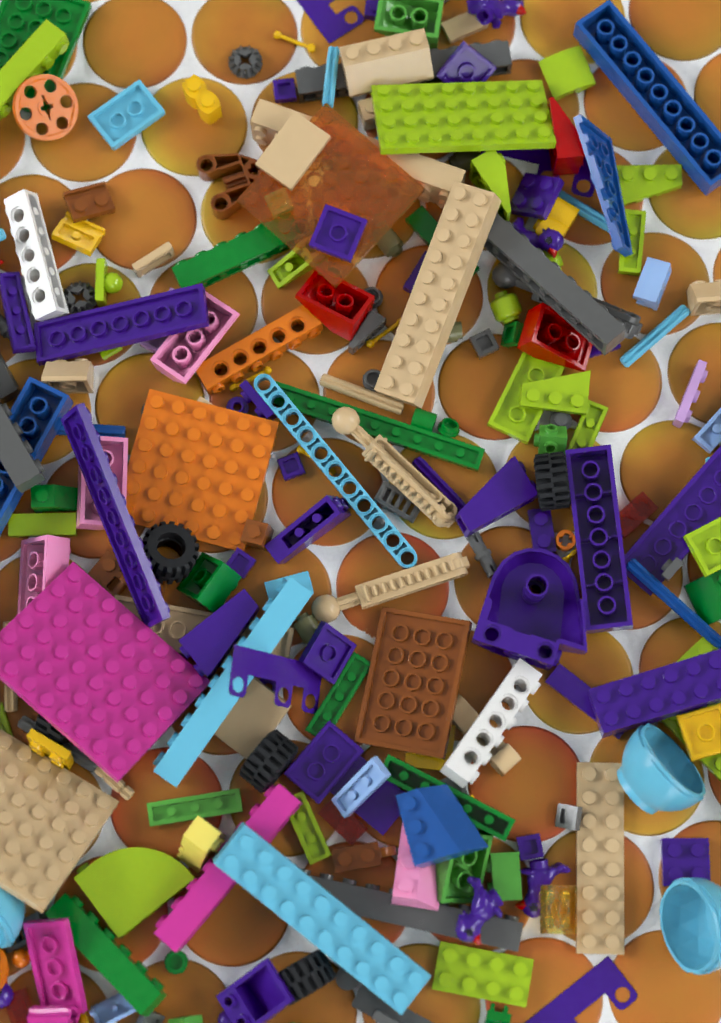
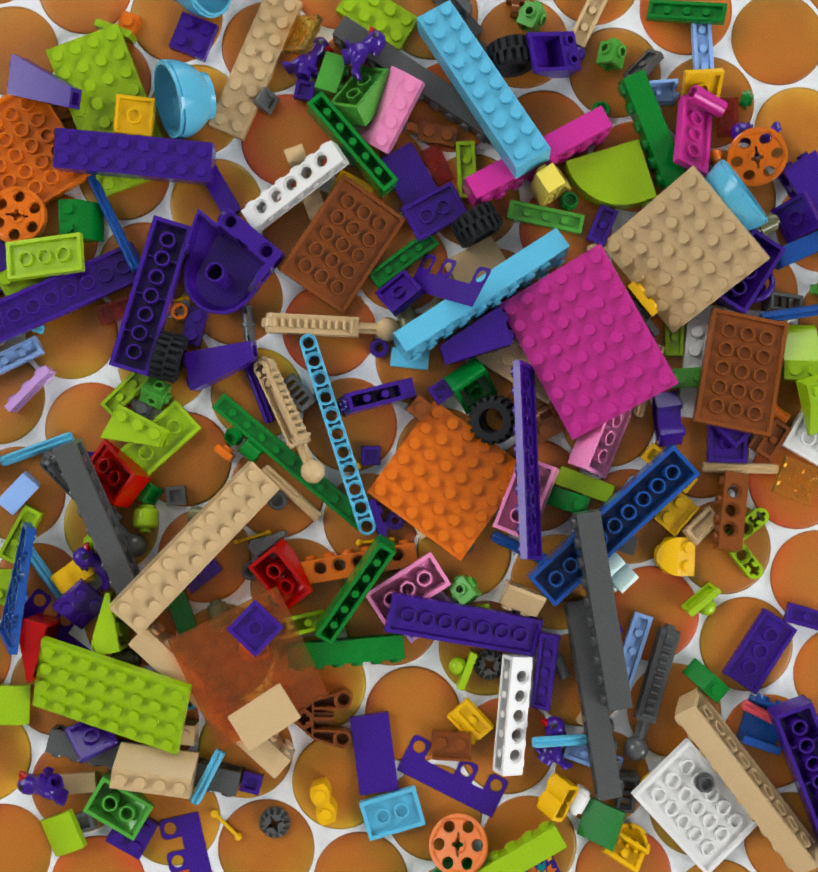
camera: 160 degrees left, 10 degrees up
tan tile [132,241,175,278] -> none
clear yellow plate [264,187,294,218] -> none
light blue plate [331,756,391,818] -> none
blue wedge [396,784,489,868] -> none
dark grey plate [661,557,684,582] -> none
none -> orange plate [213,444,236,462]
none -> green brick [315,534,396,645]
none -> dark purple tile [350,711,399,795]
none -> dark purple plate [370,339,389,358]
none -> dark purple piece [397,735,508,818]
none -> bright green brick [448,575,482,605]
none -> green plate [559,191,579,211]
none -> dark purple plate [586,204,619,247]

